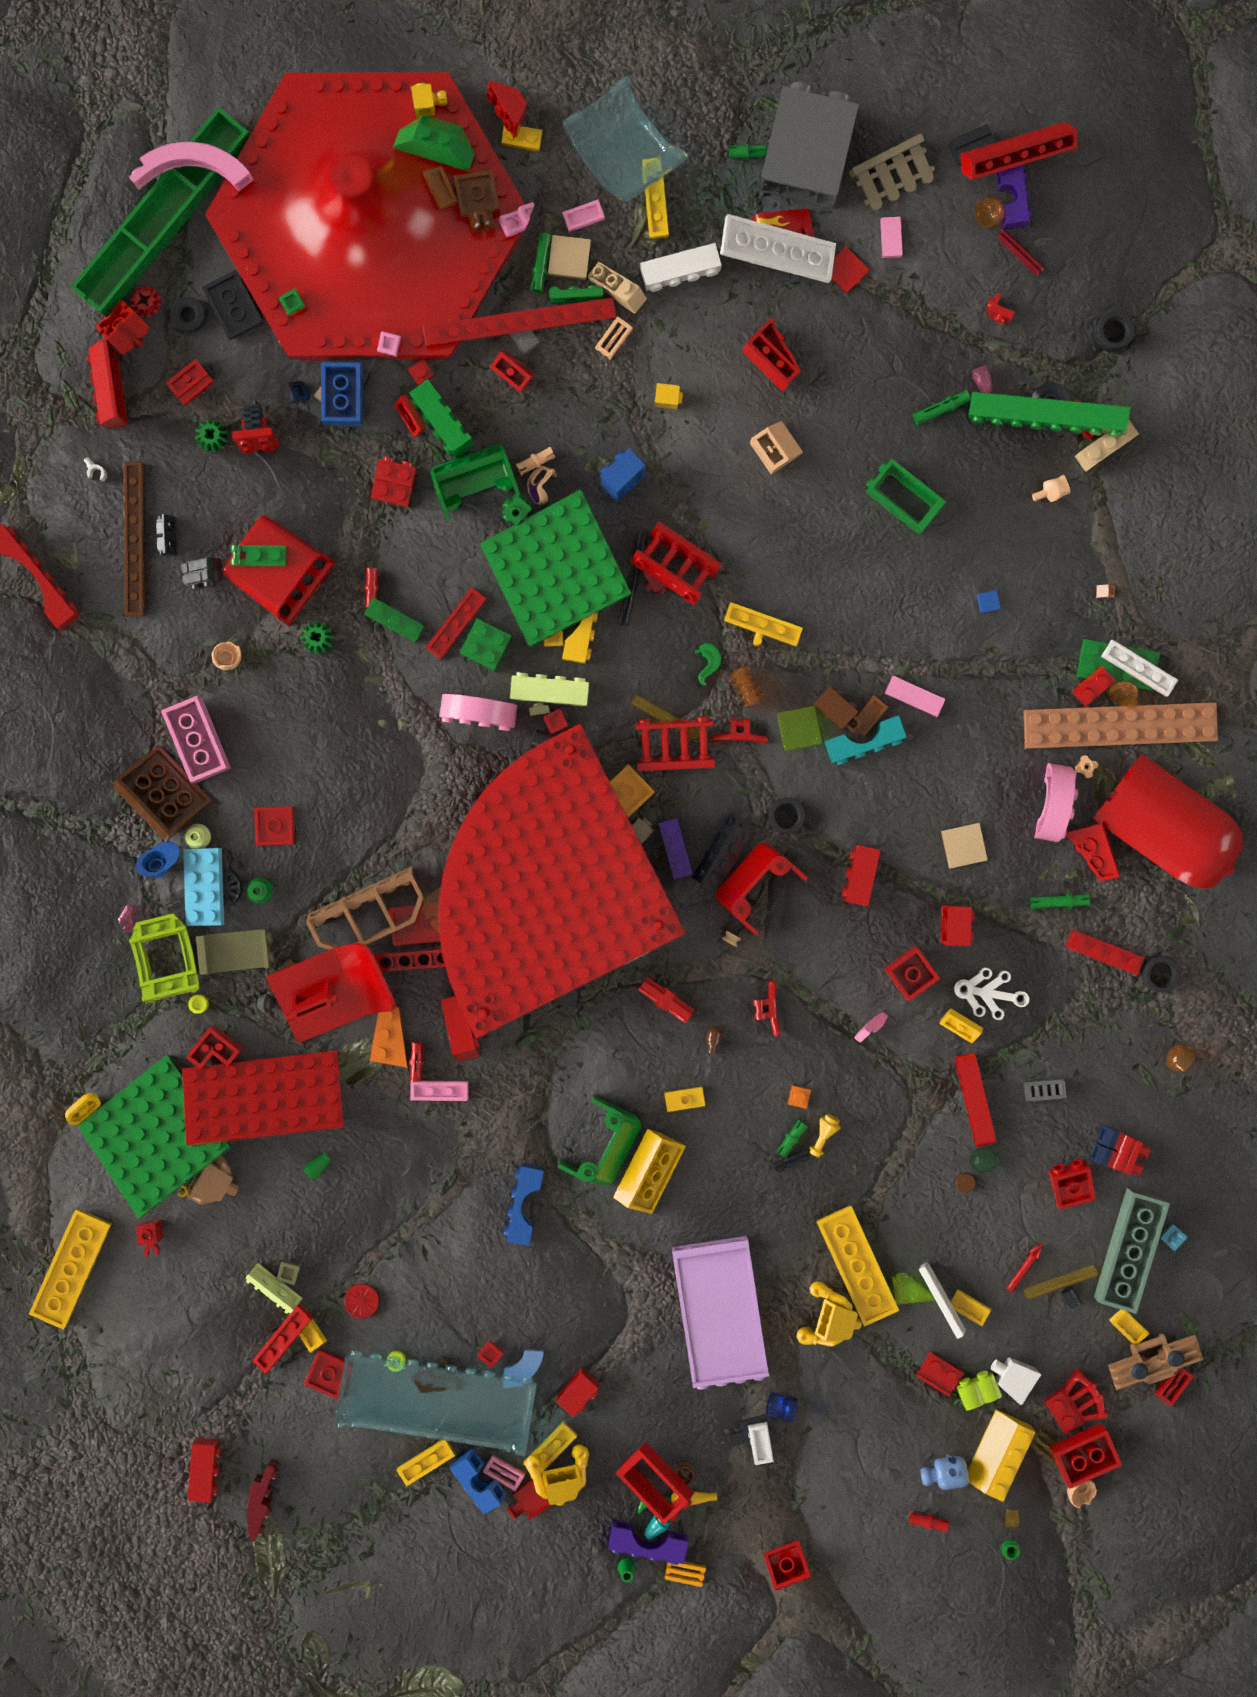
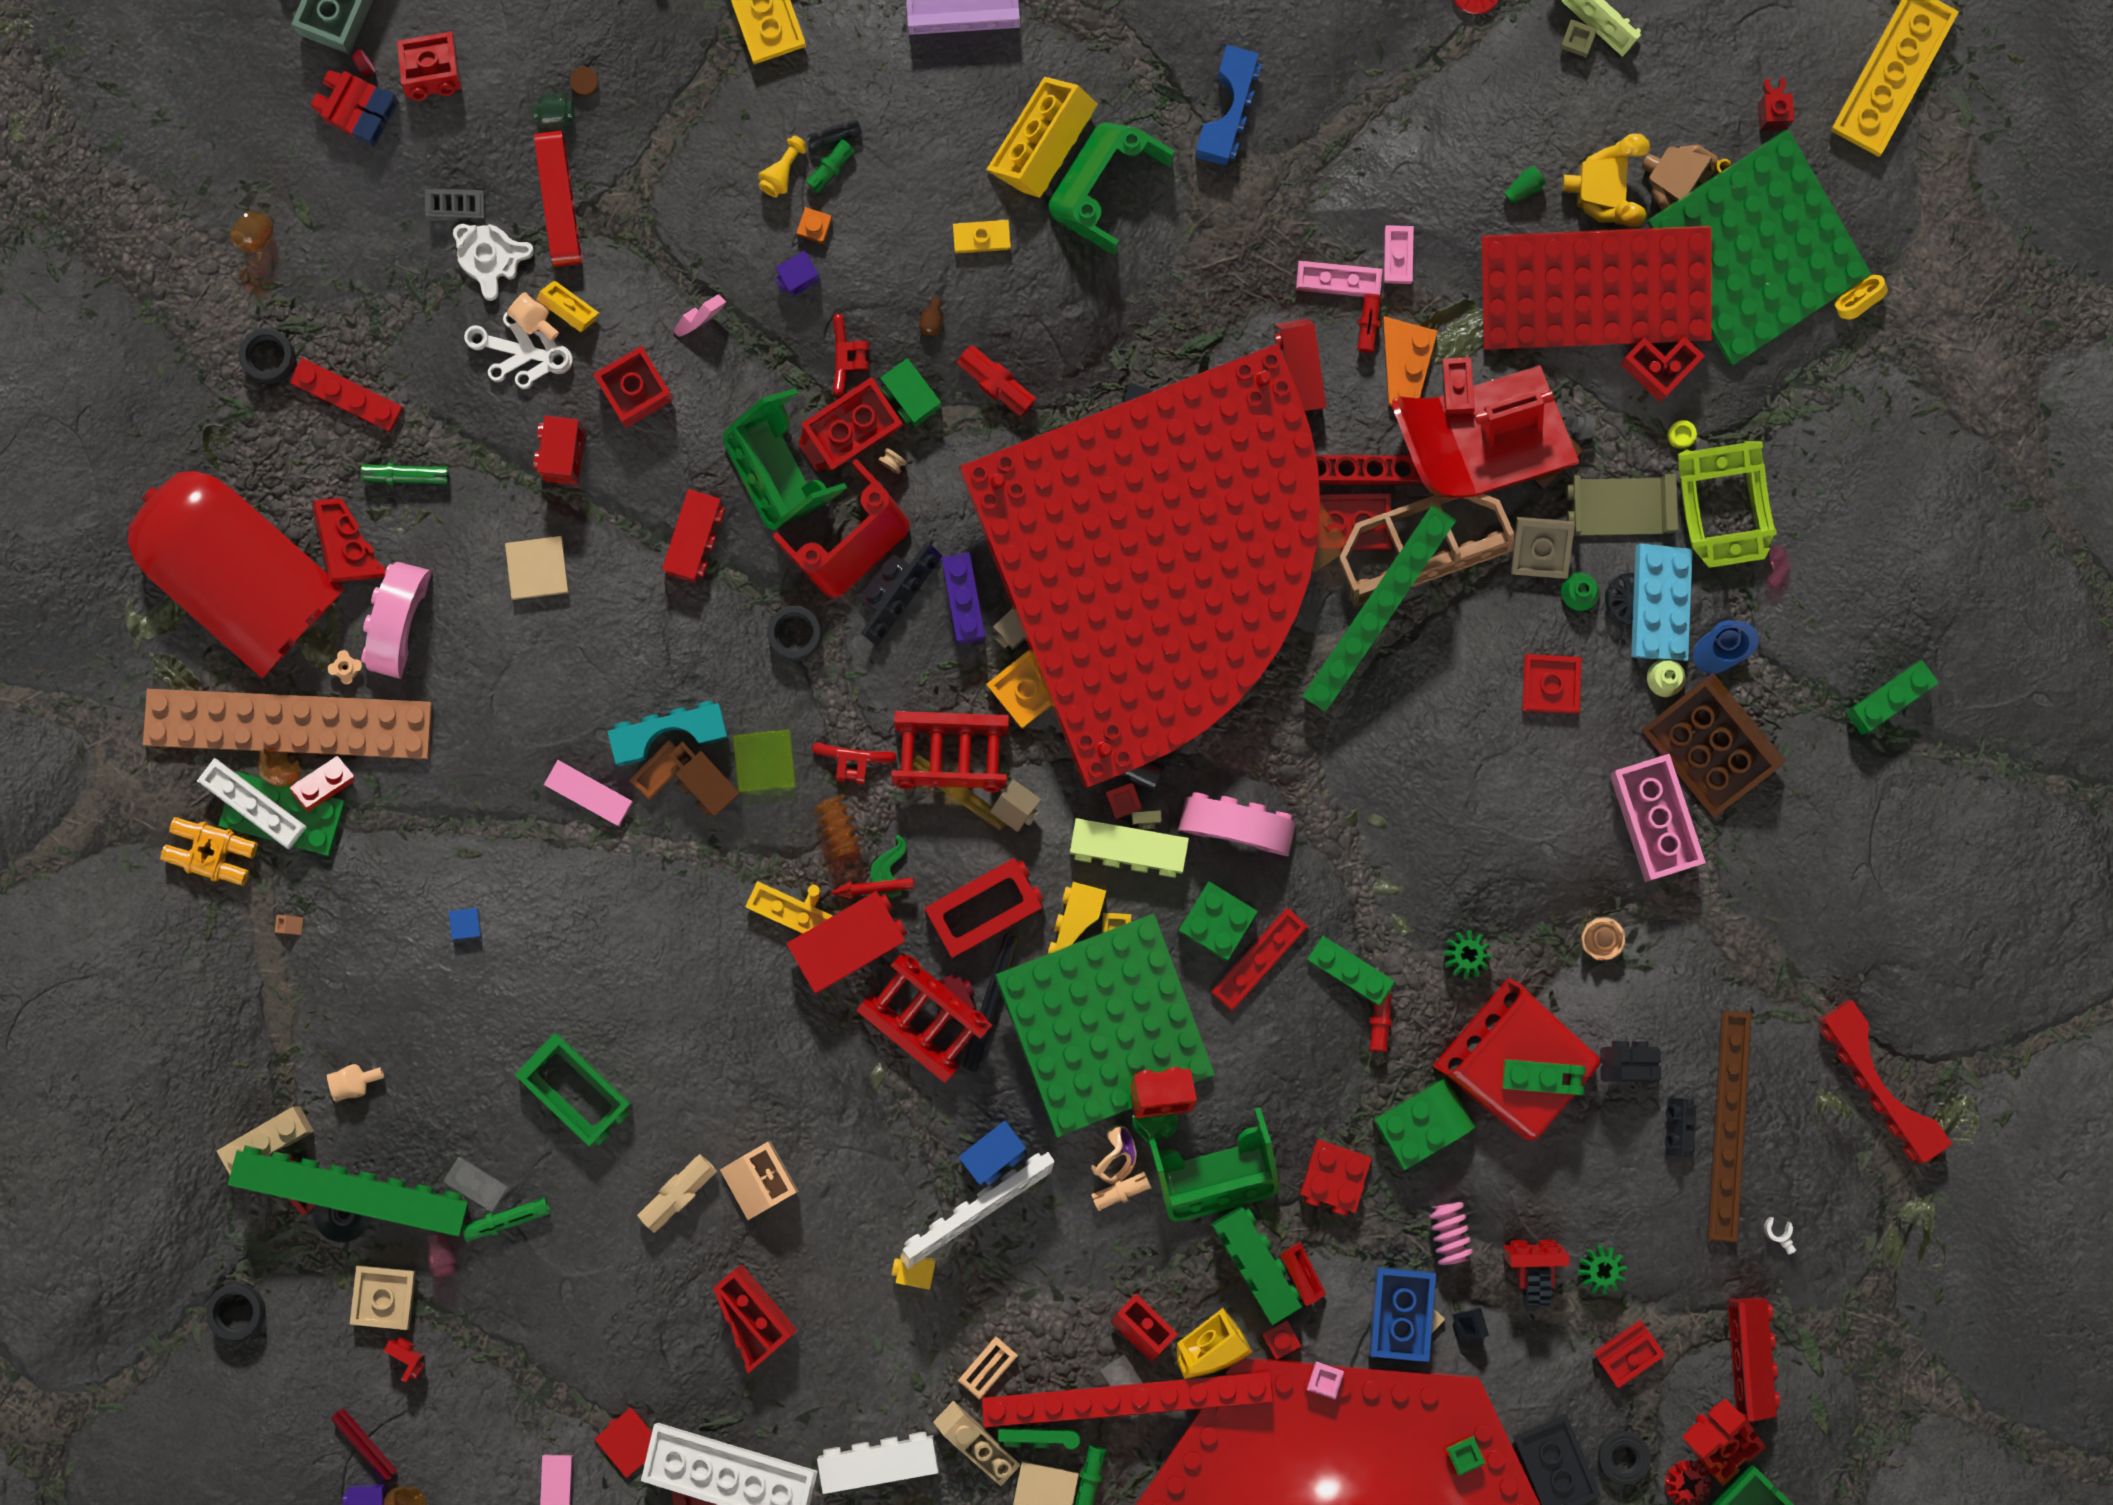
camera: 175 degrees left, 5 degrees down
none -> light orange pin [160,817,258,886]
none -> tan plate [350,1265,416,1330]
none -> dark red tile [351,48,376,78]
none -> clear plate [443,1156,509,1212]
none -> white tile [453,224,534,301]
none -> light nougat piece [507,292,559,341]
none -> tan piece [637,1154,717,1233]
none -> green windscreen [723,388,847,530]
none -> dark purple brick [775,250,821,297]
none -> red brick [786,891,908,994]
none -> red slope [798,377,903,471]
none -> red piece [831,877,915,900]
none -> green brick [880,358,942,428]
none -> white plate [901,1152,1055,1269]
none -> red piece [924,858,1045,959]
none -> dark tan brick [990,779,1041,832]
none -> red brick [1129,1067,1197,1118]
none -> yellow slope [1177,1308,1253,1379]
none -> green brick [1302,504,1456,712]
none -> green brick [1372,1076,1476,1170]
none -> bright pink plate [1383,225,1414,284]
none -> bright pink piece [1429,1202,1473,1265]
none -> red plate [1442,357,1475,415]
none -> dark tan plate [1510,517,1575,579]
none -> yellow torso [1562,133,1650,228]
none -> green brick [1845,660,1939,735]

